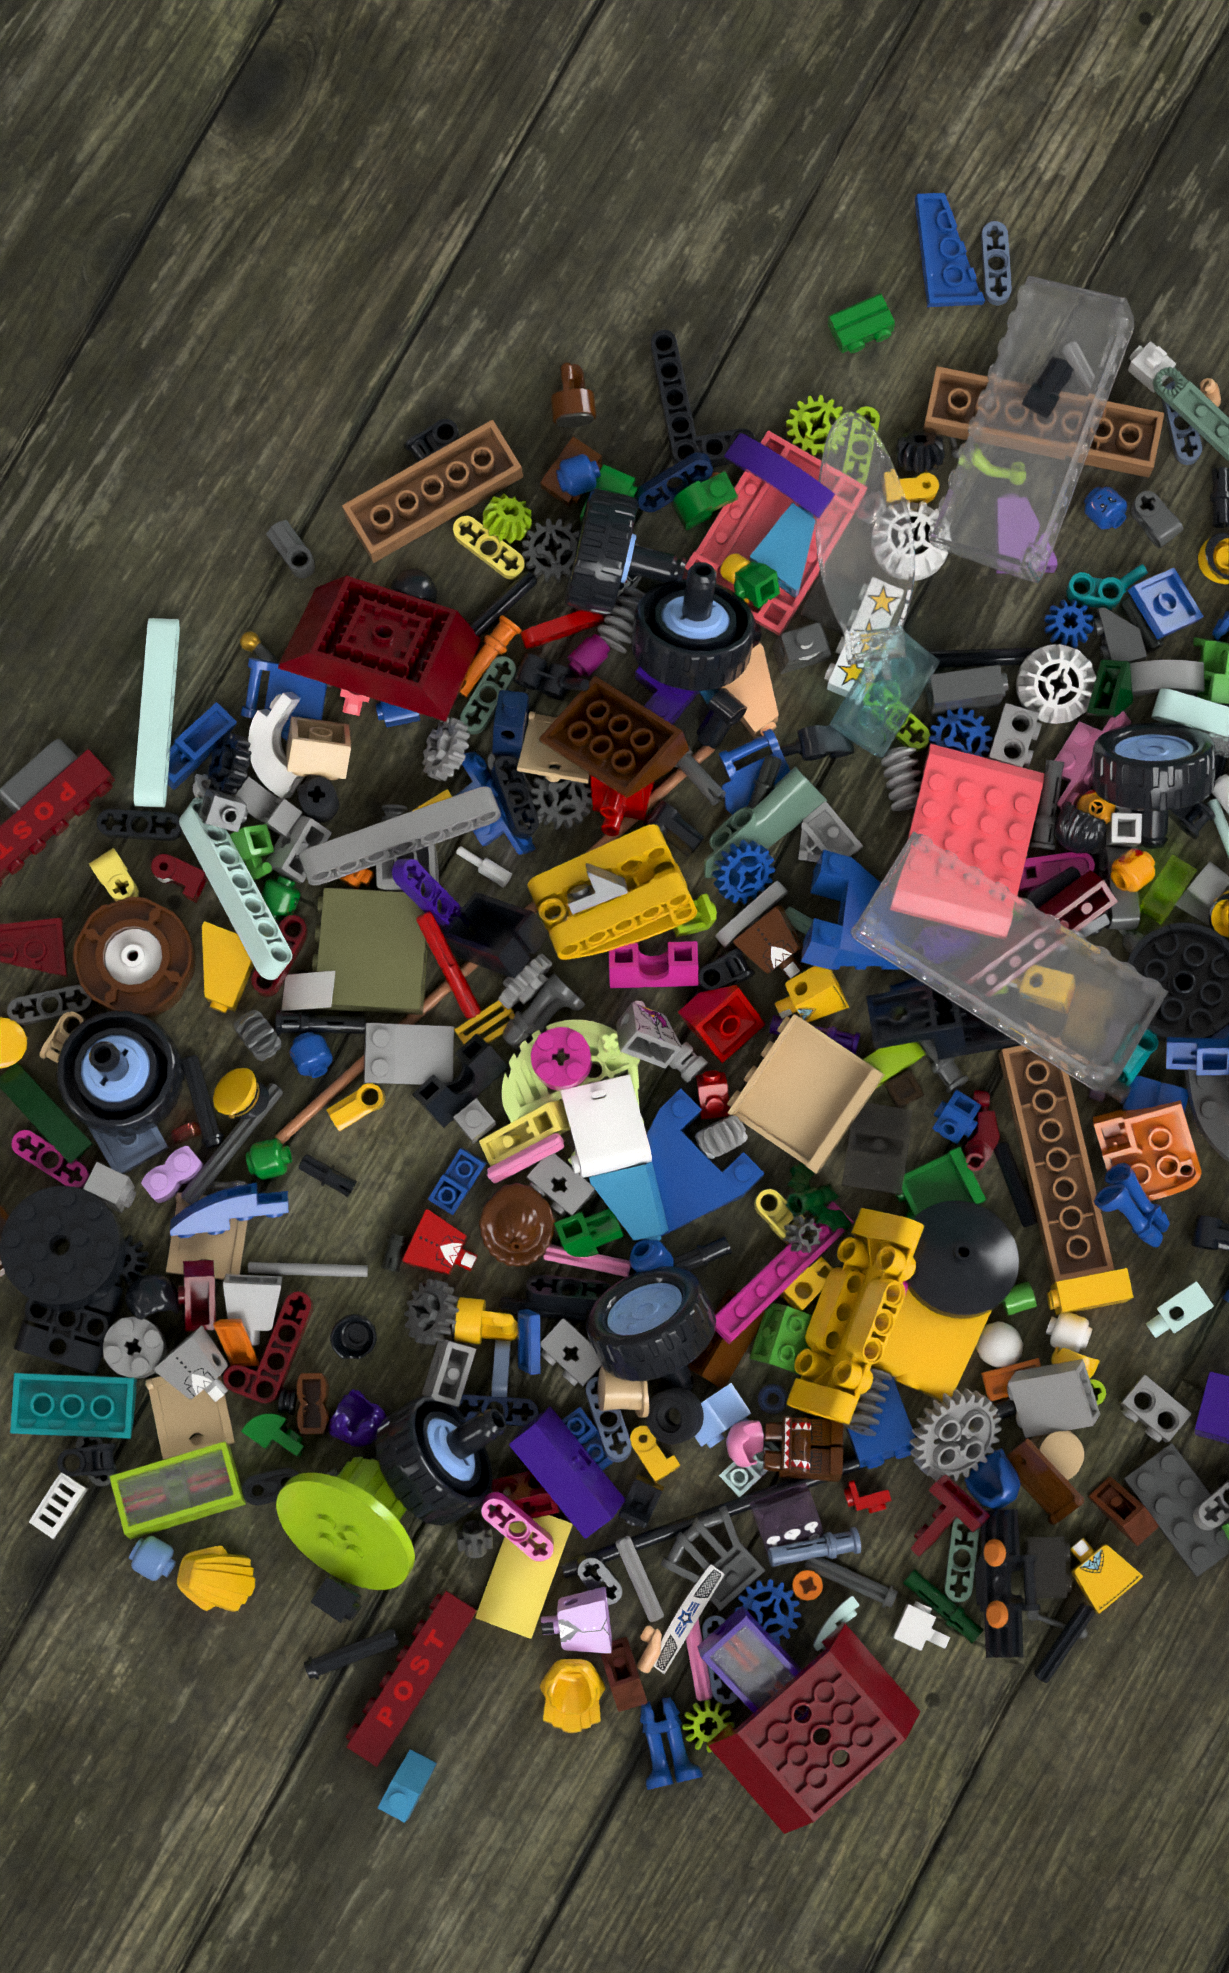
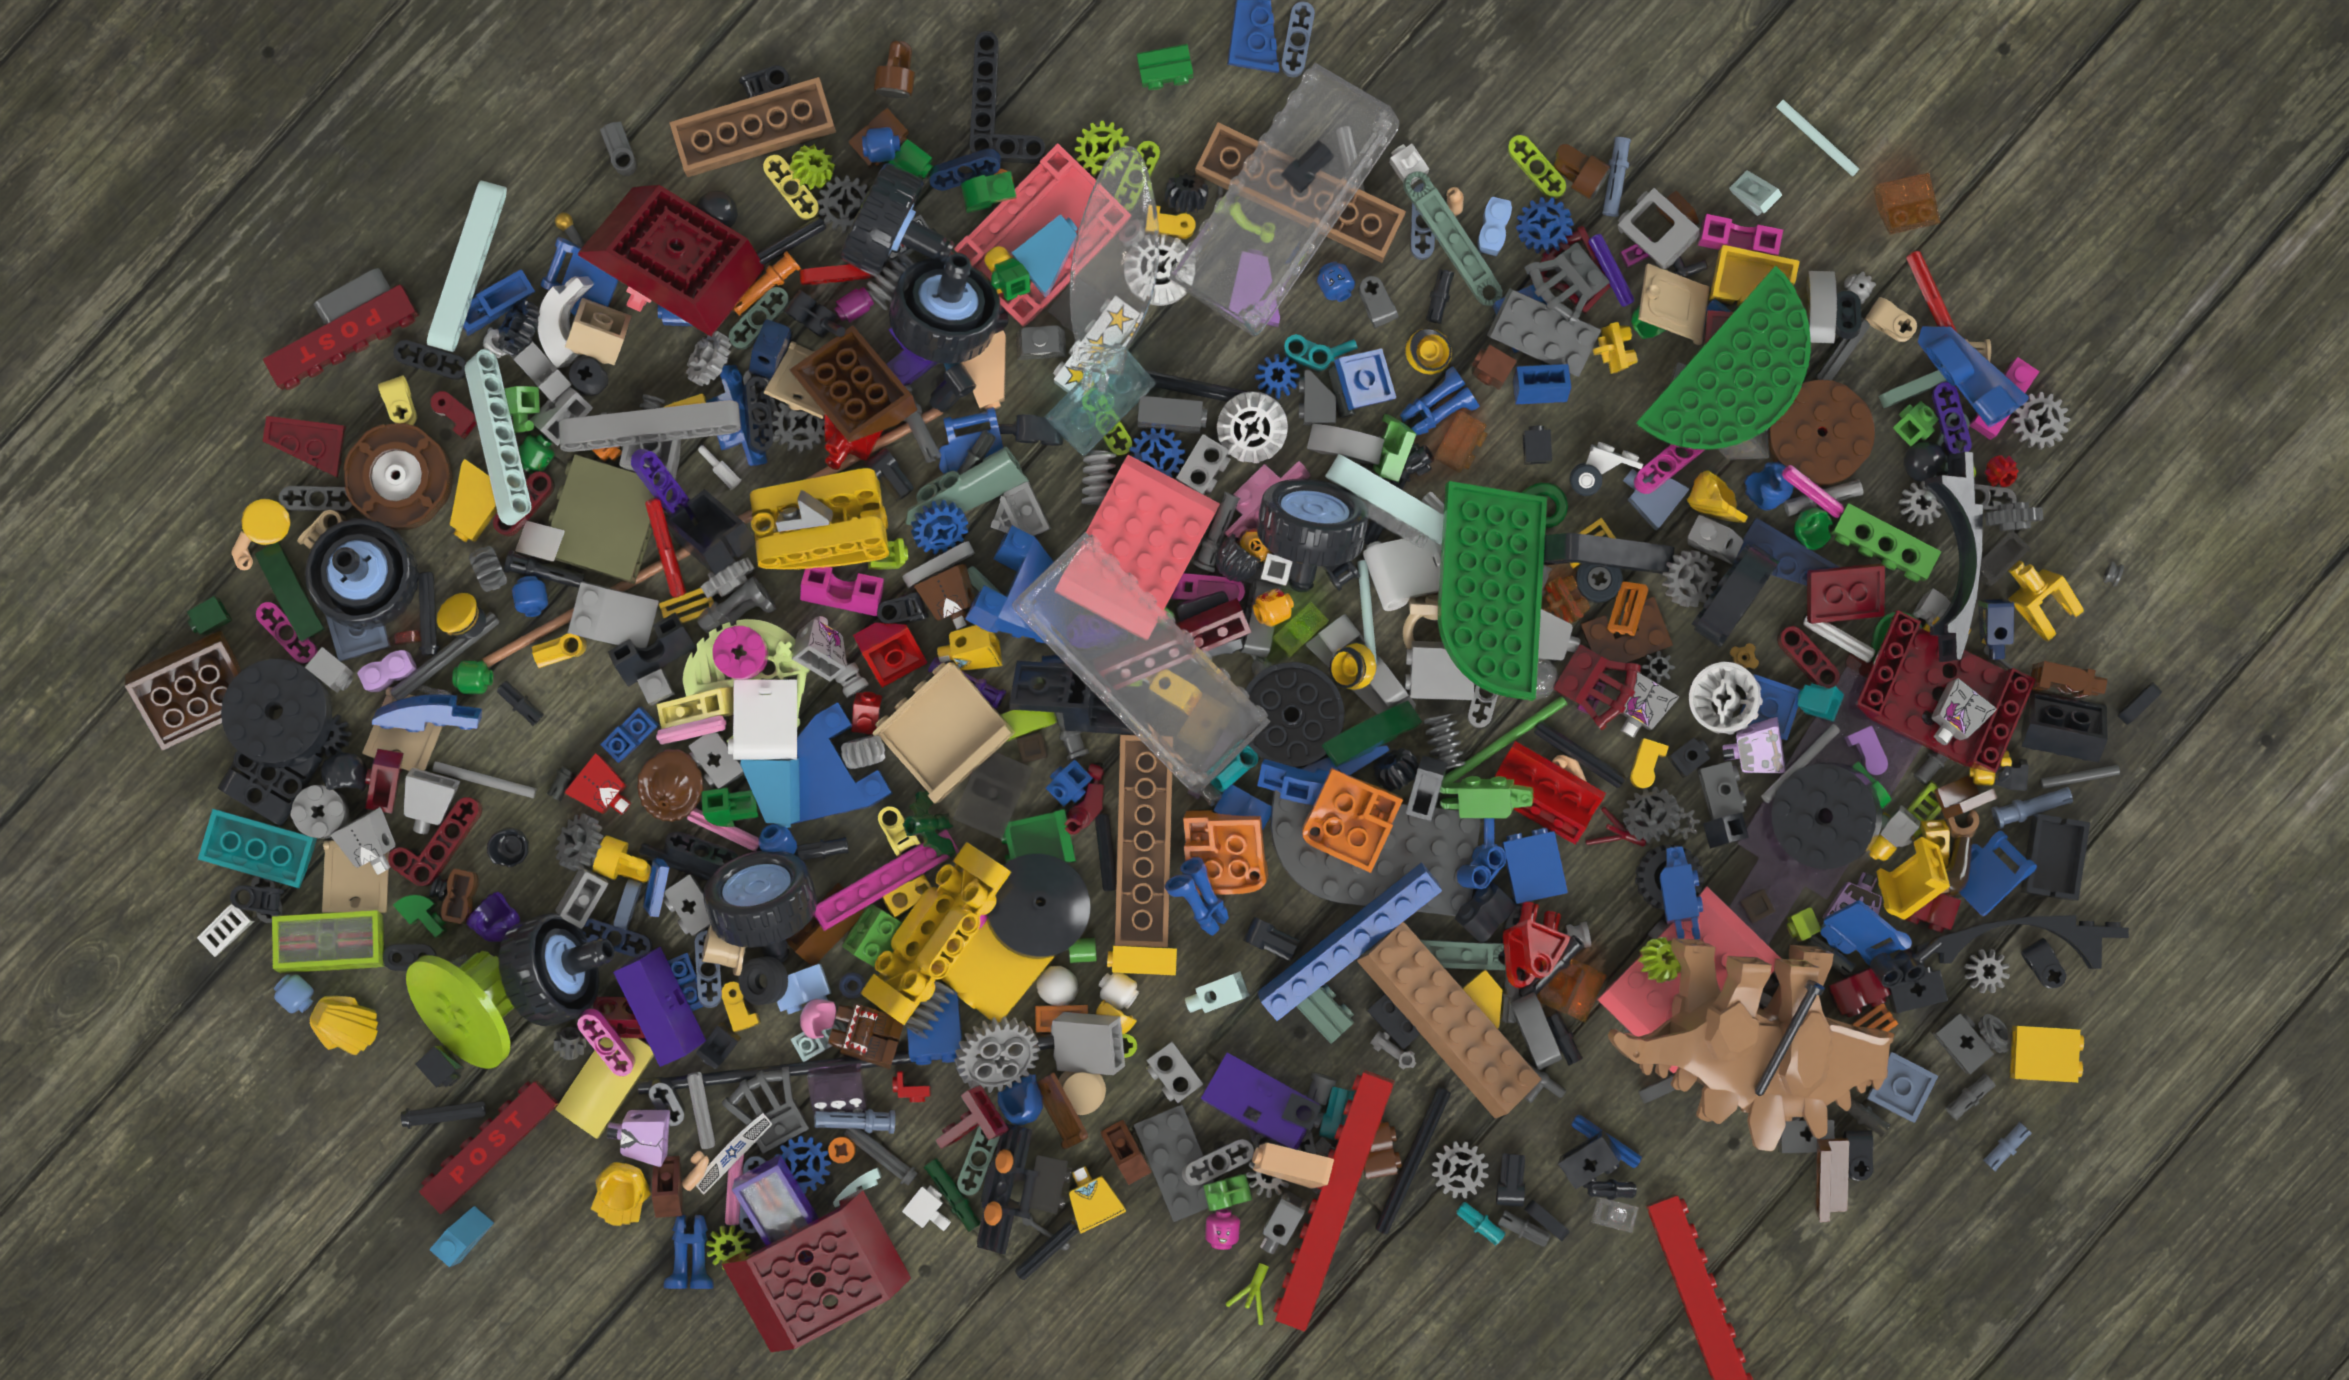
camera: 10 degrees right, 5 degrees up
brick [198,788,248,832] -> none
orange tile [213,1319,259,1366] -> none
dark purple slope [724,432,835,519] -> none
dark grey gear [783,1216,822,1253] -> none
dark green slope [1086,659,1133,718] -> none

